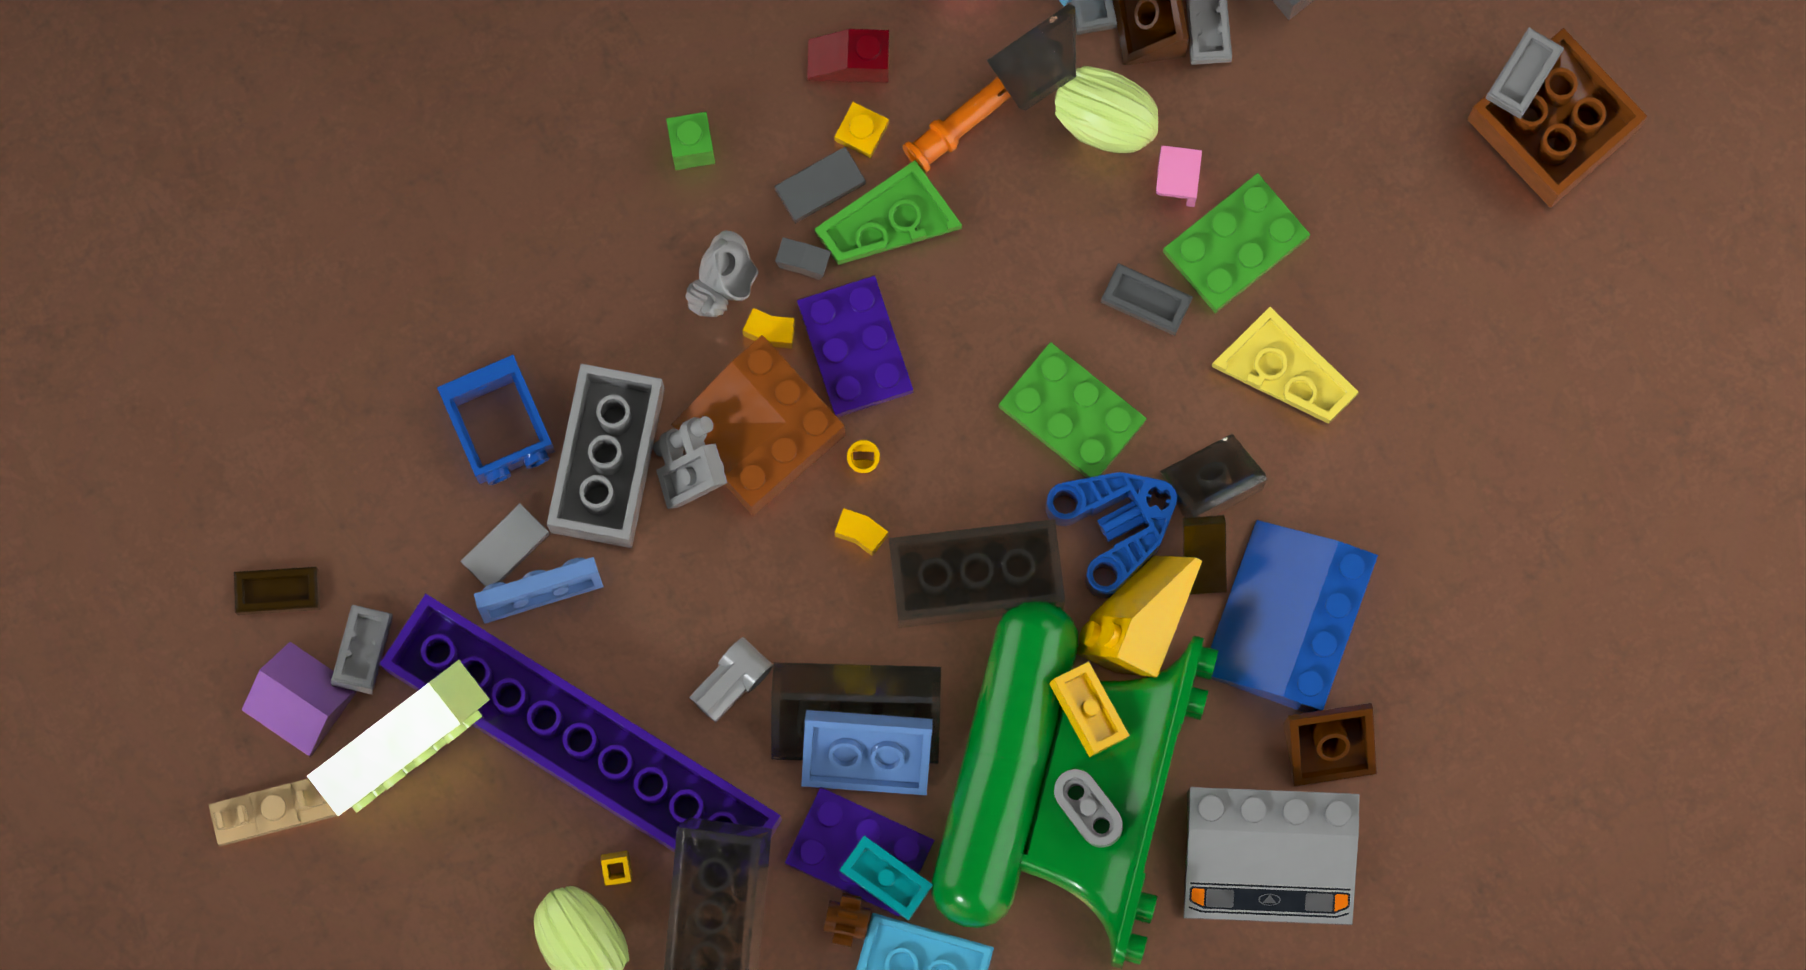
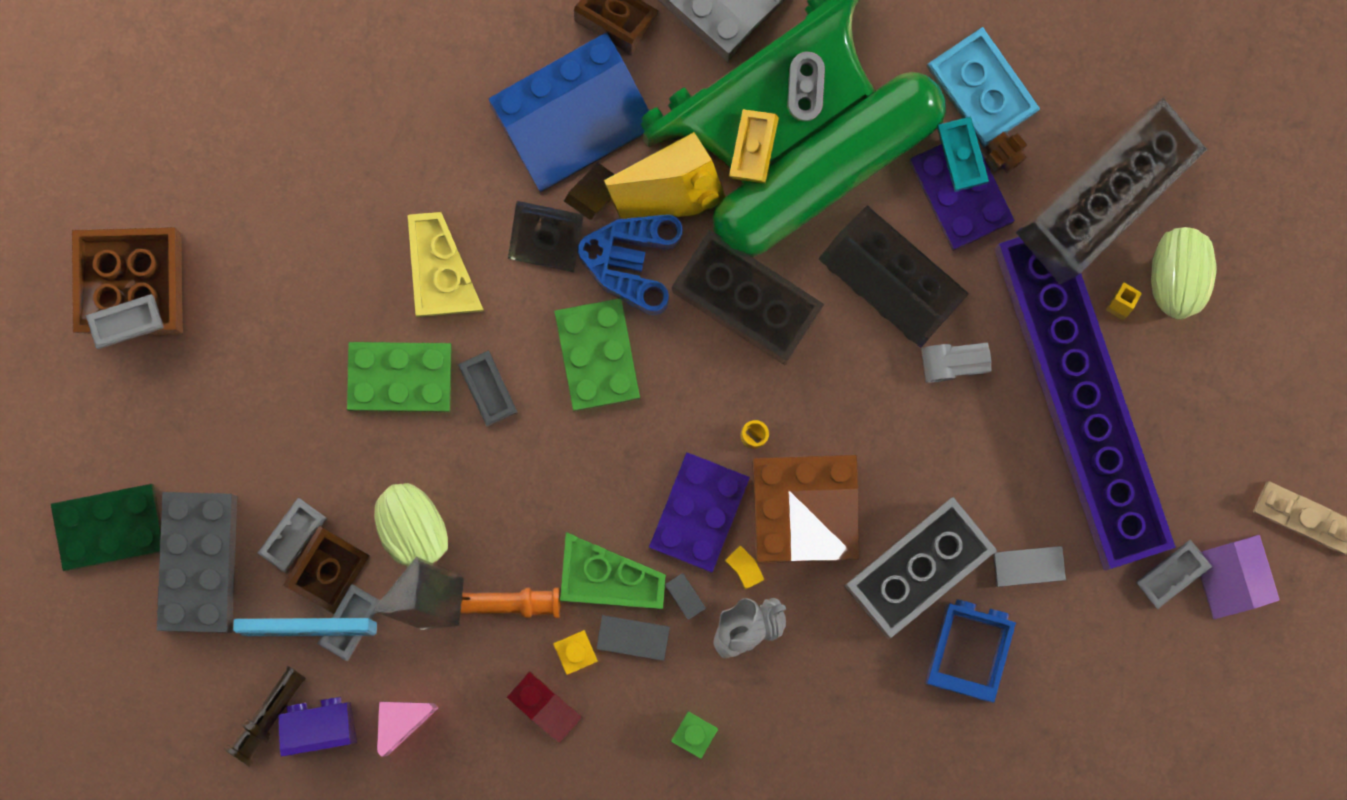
camera: 145 degrees left, 5 degrees up
dark brown tile [234,567,320,615] -> none
brick [307,660,490,816] -> none
medium blue plate [474,557,604,624] -> none
light grey plate [653,416,727,509] -> none
medium blue plate [801,710,933,795] -> none
yellow piece [835,508,888,556] -> none
bright pink panel [1156,145,1202,207] -> none

